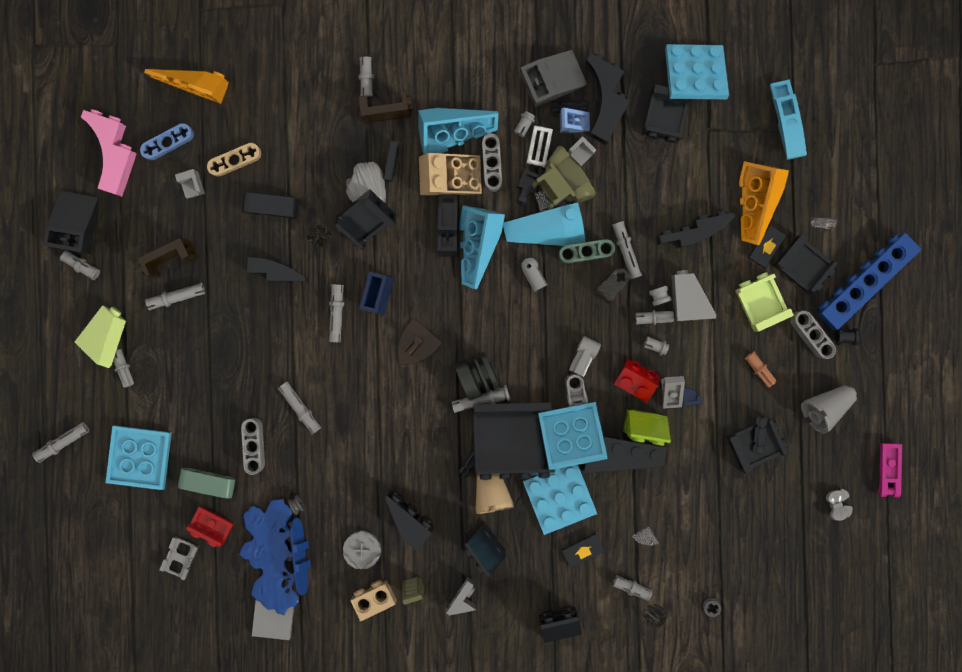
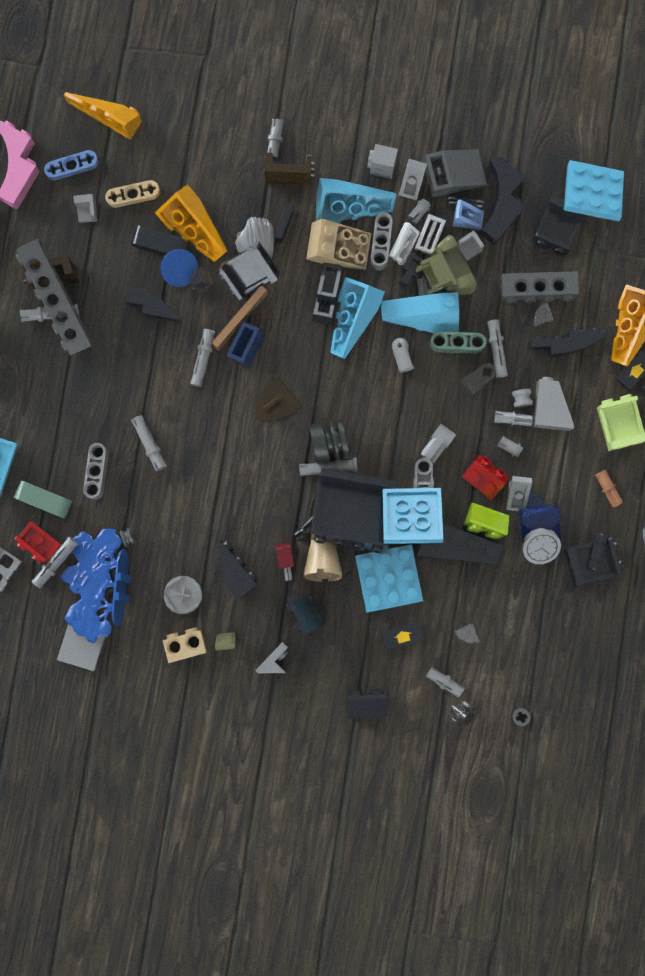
camera: 15 degrees right, 5 degrees down
none -> dark grey brick [16,238,92,356]
none -> light grey pin [31,537,78,588]
none -> light orange wedge [155,185,227,262]
none -> blue piece [161,249,198,287]
none -> medium nougat tile [212,286,267,351]
none -> dark red piece [274,542,294,581]
none -> light grey brick [367,144,398,179]
none -> white tile [389,222,420,265]
none -> light grey slope [399,159,427,200]
none -> dark grey brick [499,271,579,303]
none -> clear blue slope [518,503,561,543]
none -> light grey tile [522,528,561,564]
none -> clear tile [533,302,553,327]

